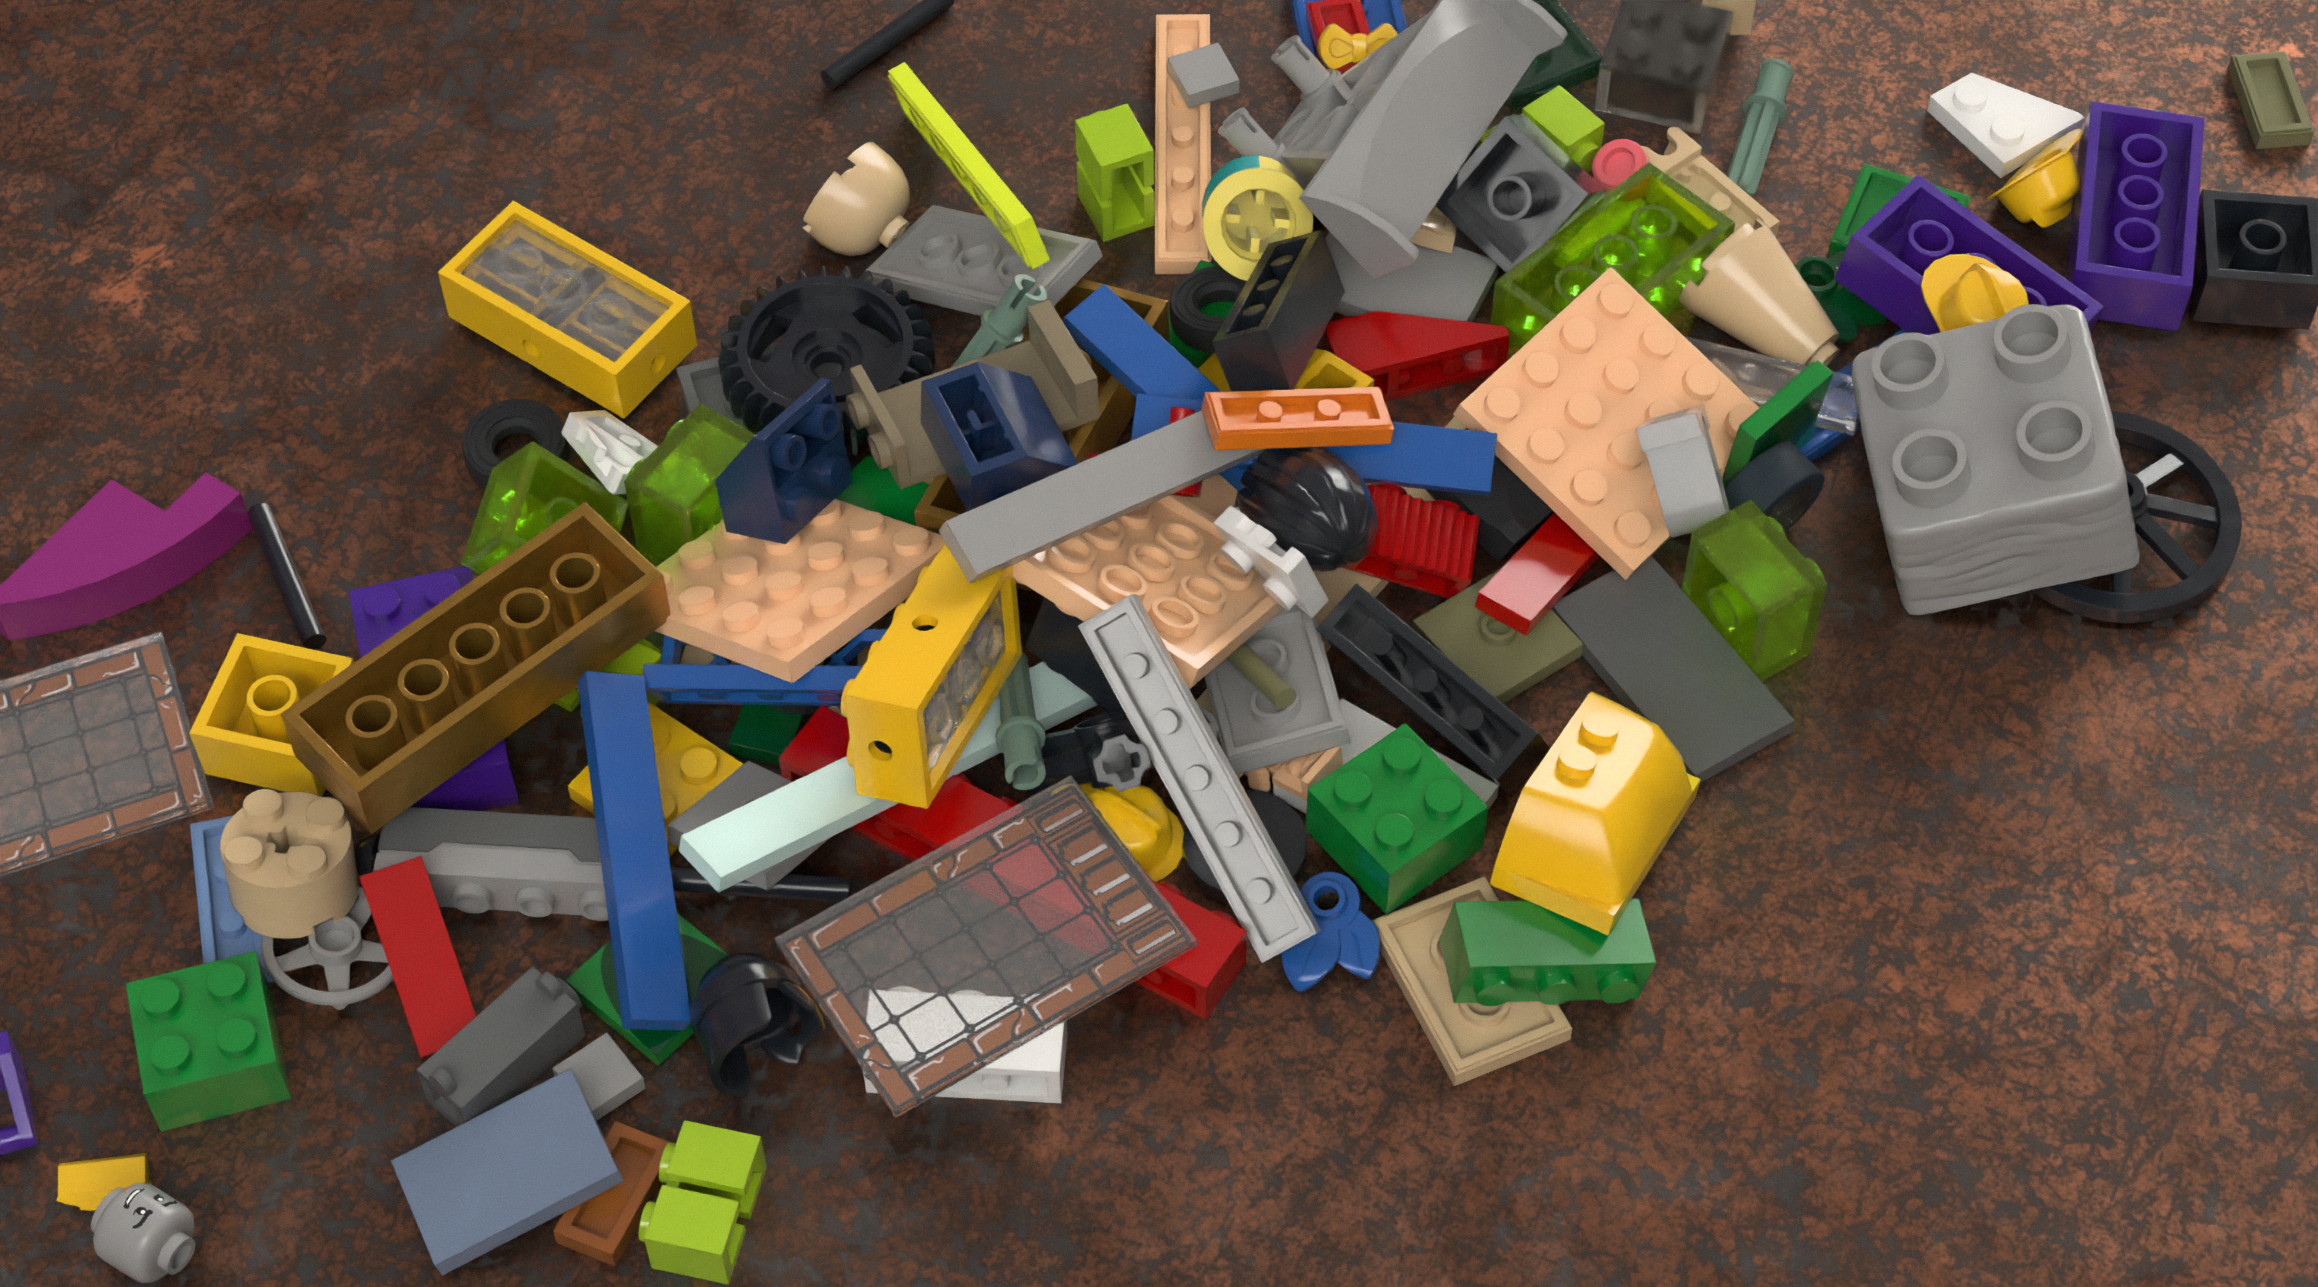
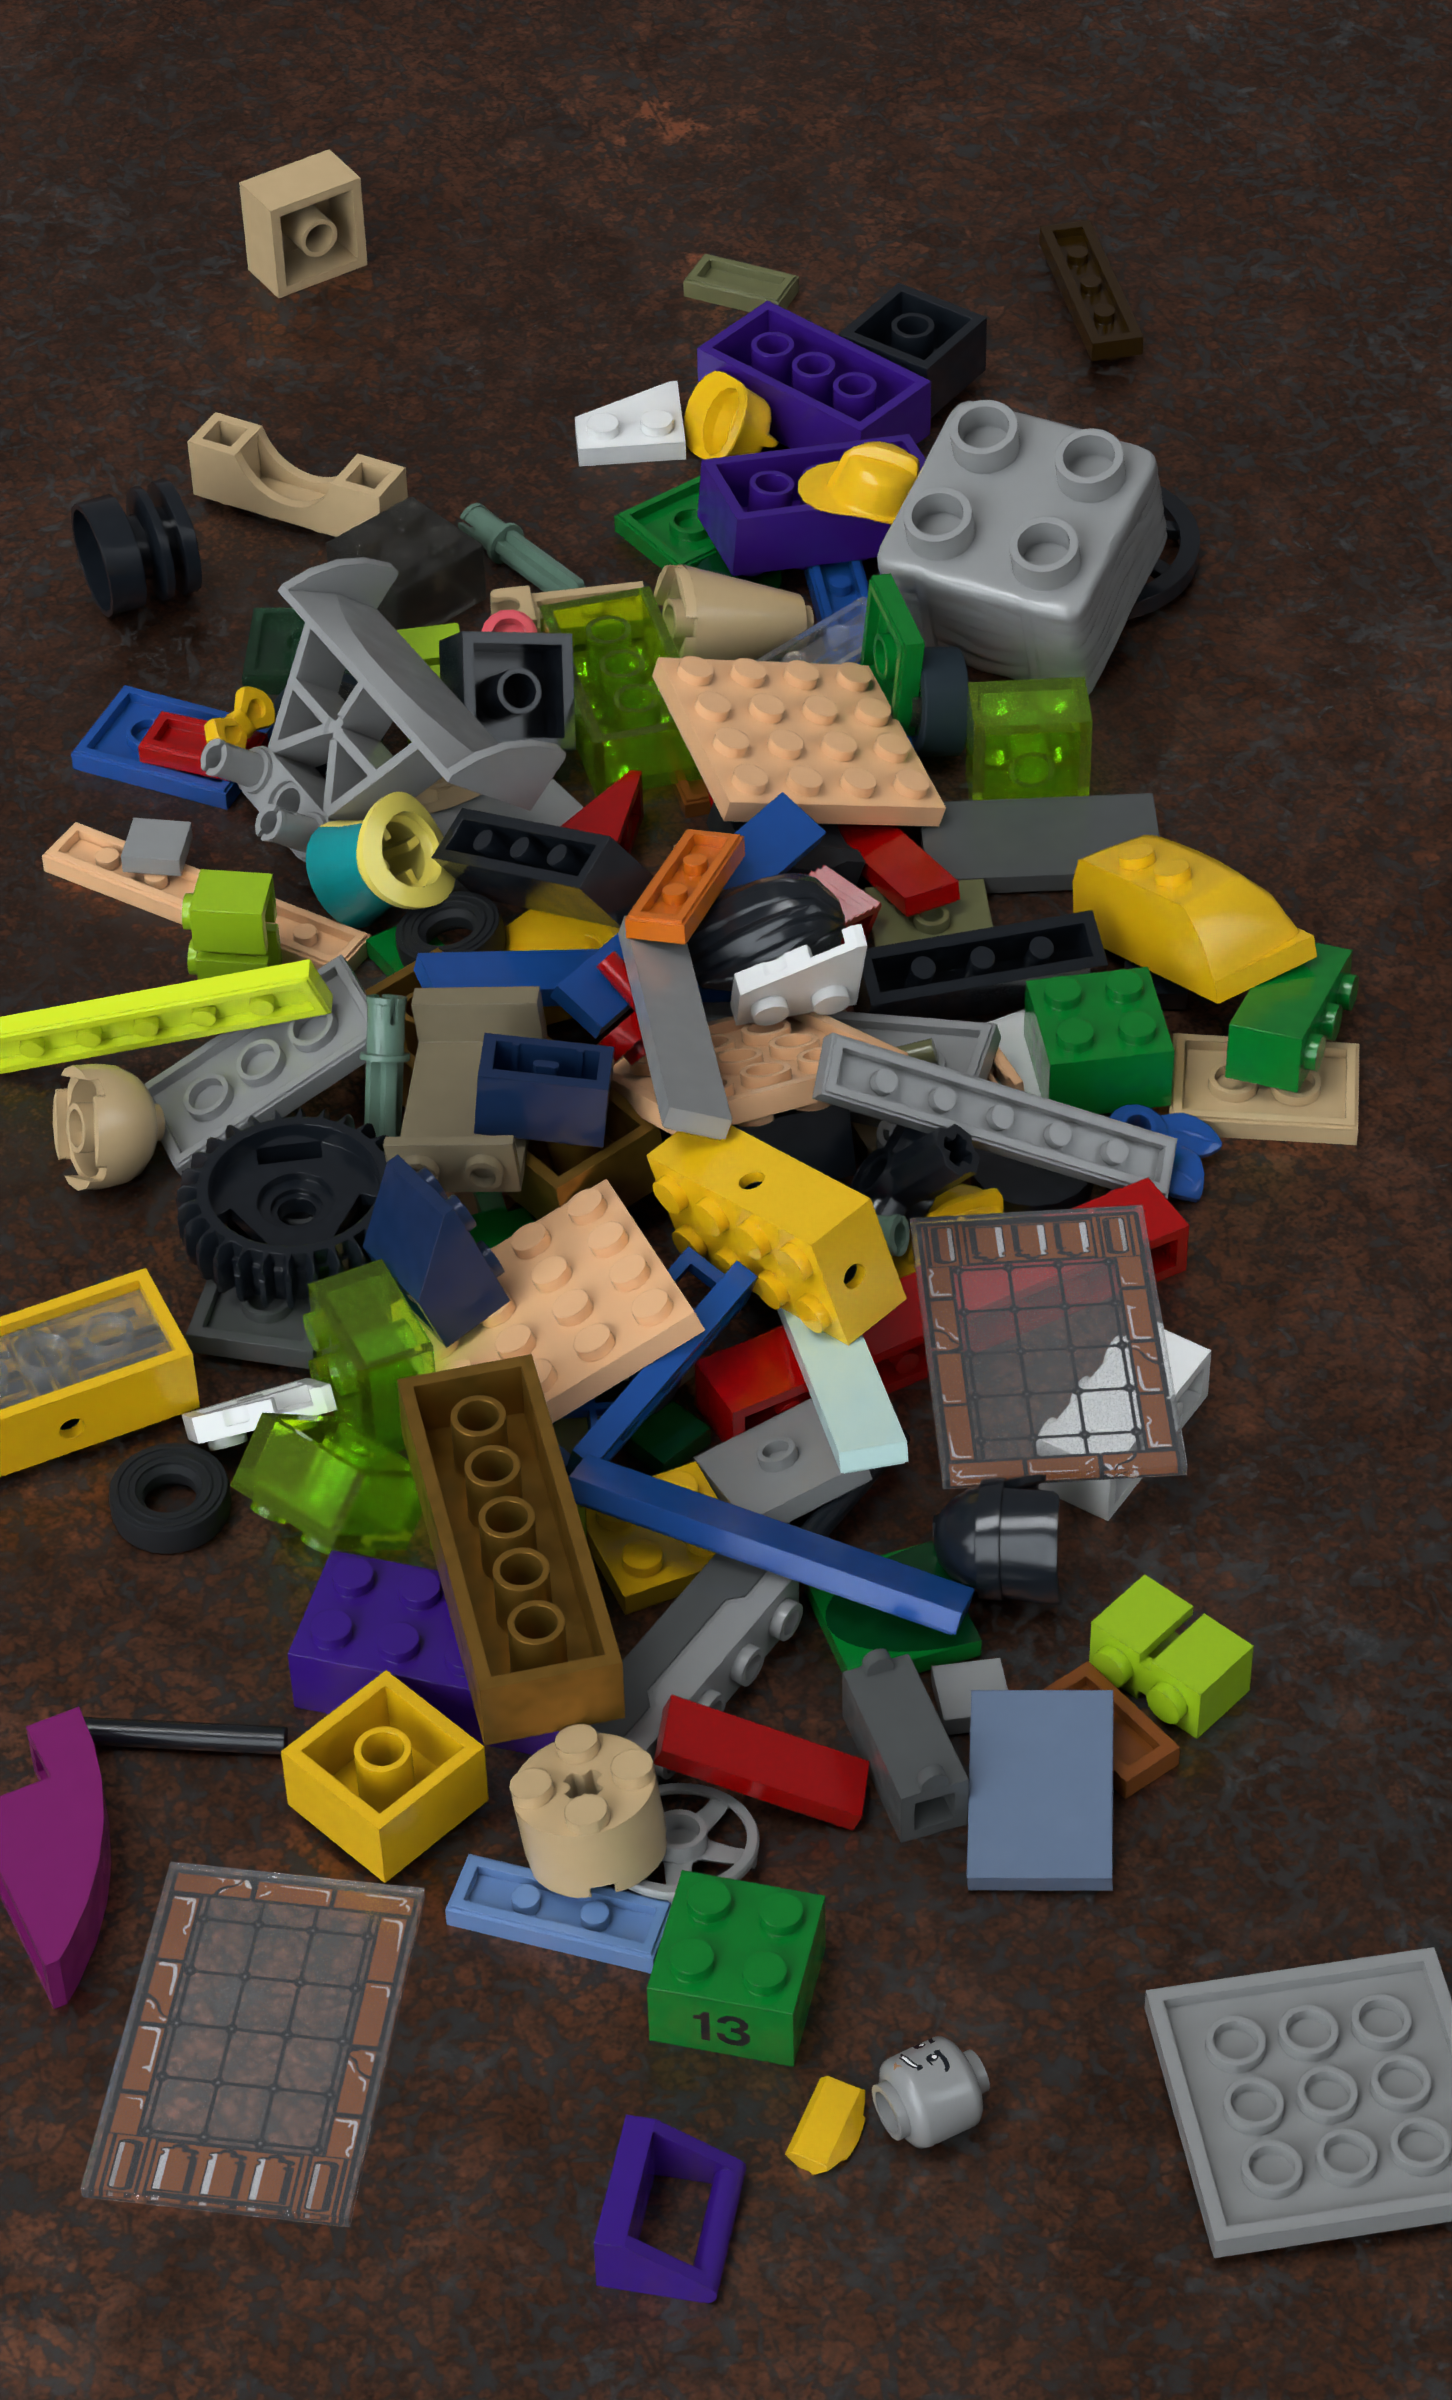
camera: 60 degrees left, 10 degrees down
light grey tile [1636,404,1731,538] -> none

